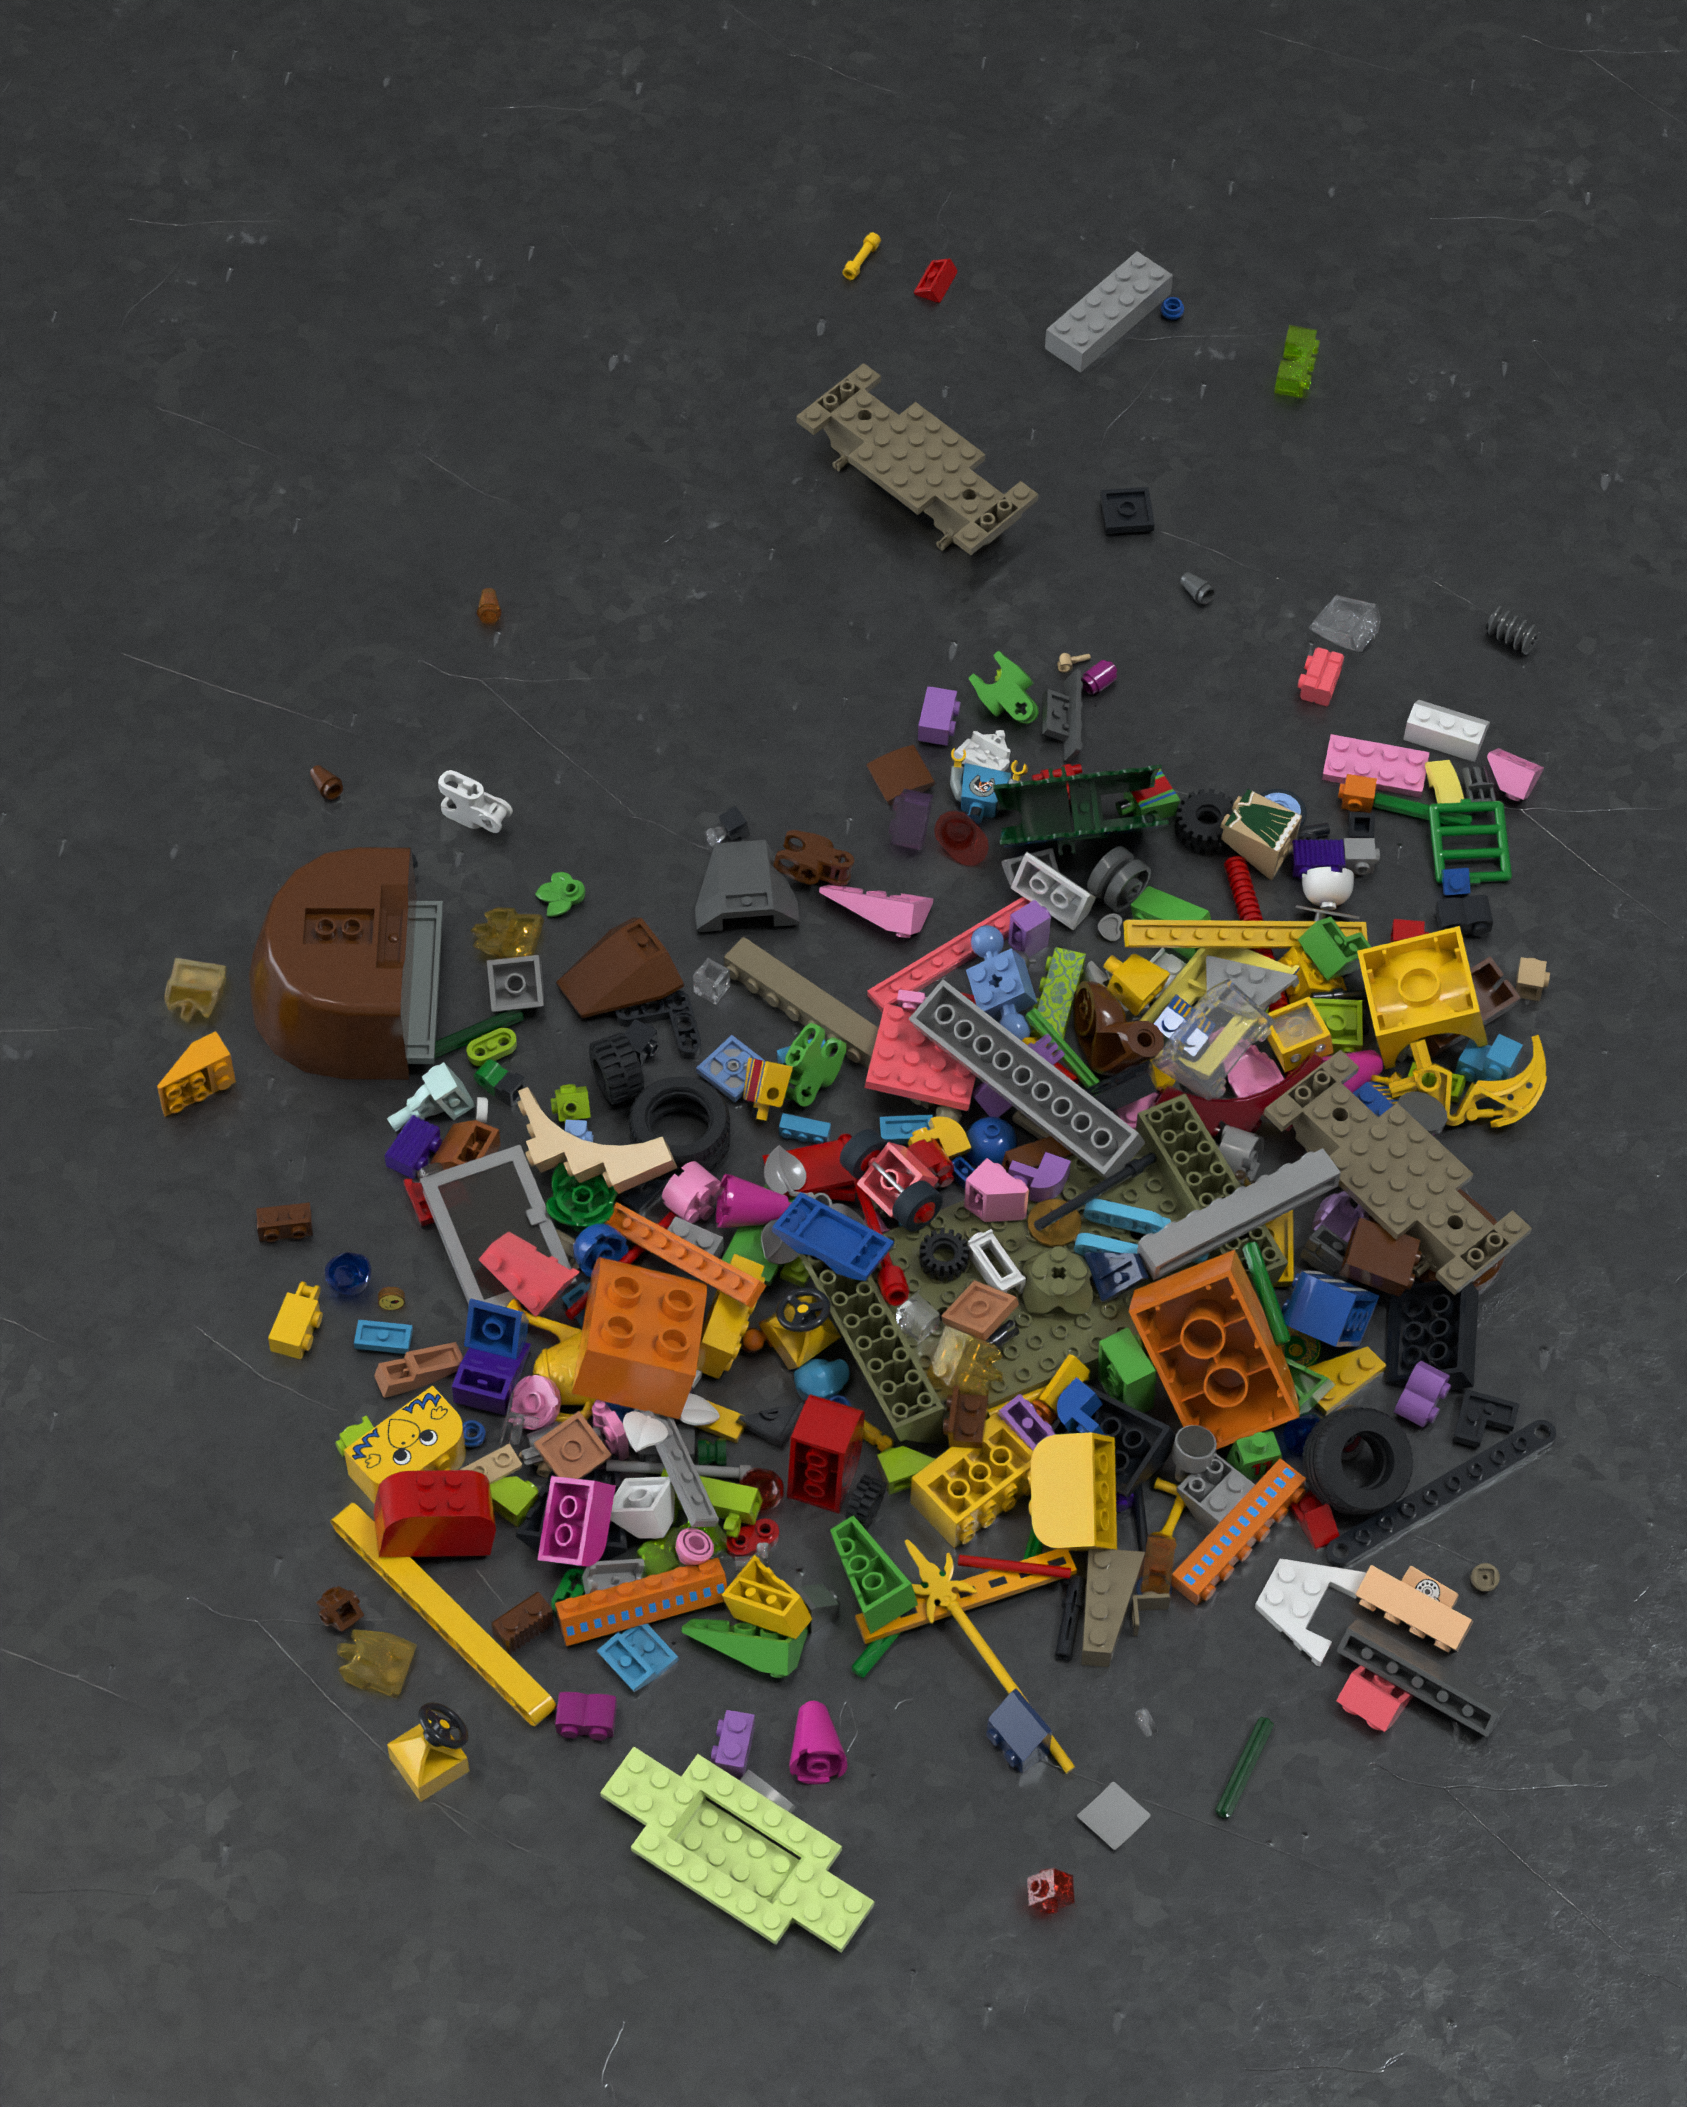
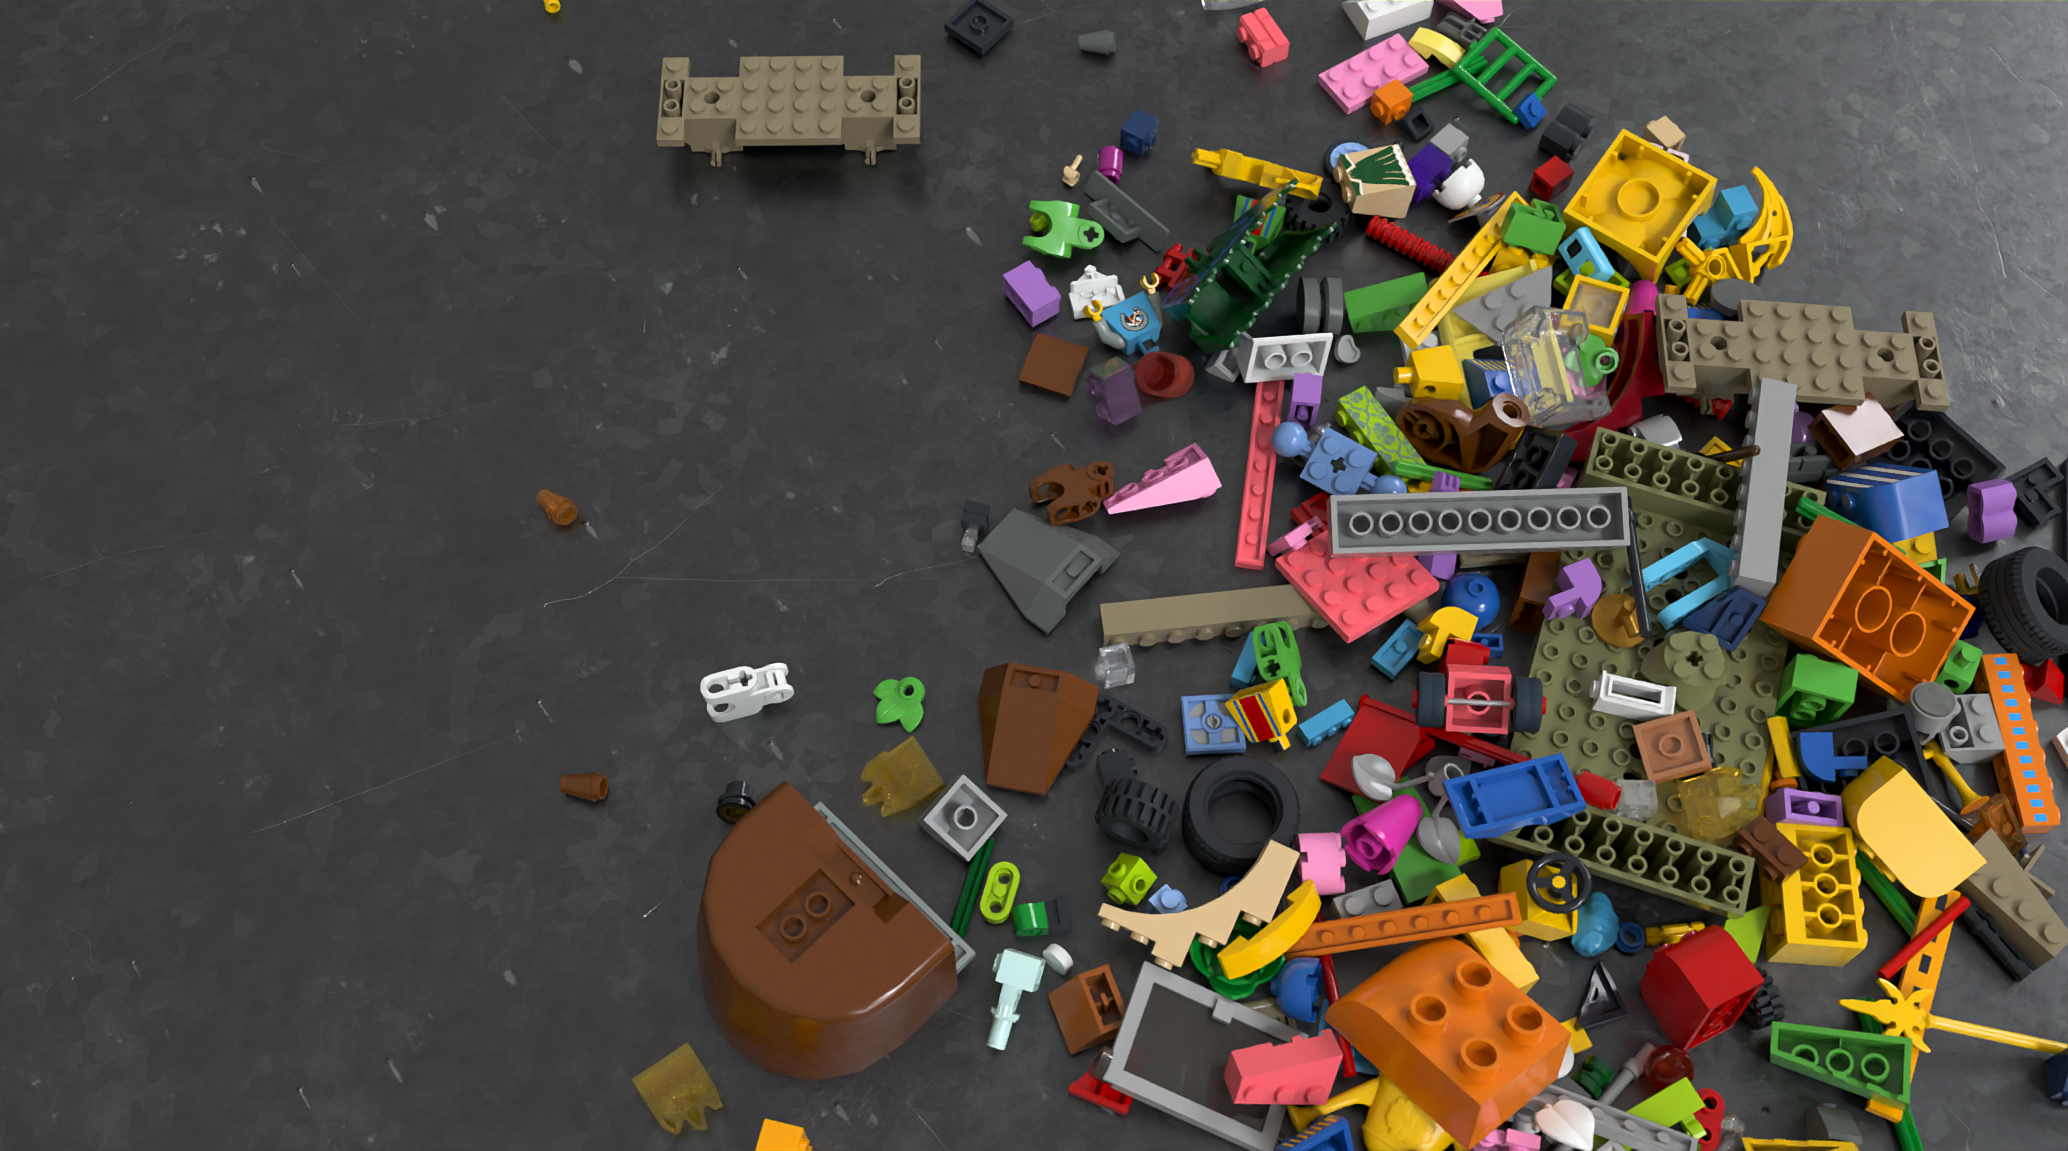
camera: 45 degrees left, 5 degrees up
dark purple brick [384,1115,442,1179] -> none
black tyre [919,1228,969,1282] -> none
bright pink slope [964,1158,1029,1222] -> none
none -> dark blue brick [1120,108,1159,156]
none -> yellow piece [1191,148,1323,201]
none -> yellow slope [1217,879,1321,980]
none -> medium azure piece [1558,227,1614,282]
none -> bright green plate [1562,333,1619,387]

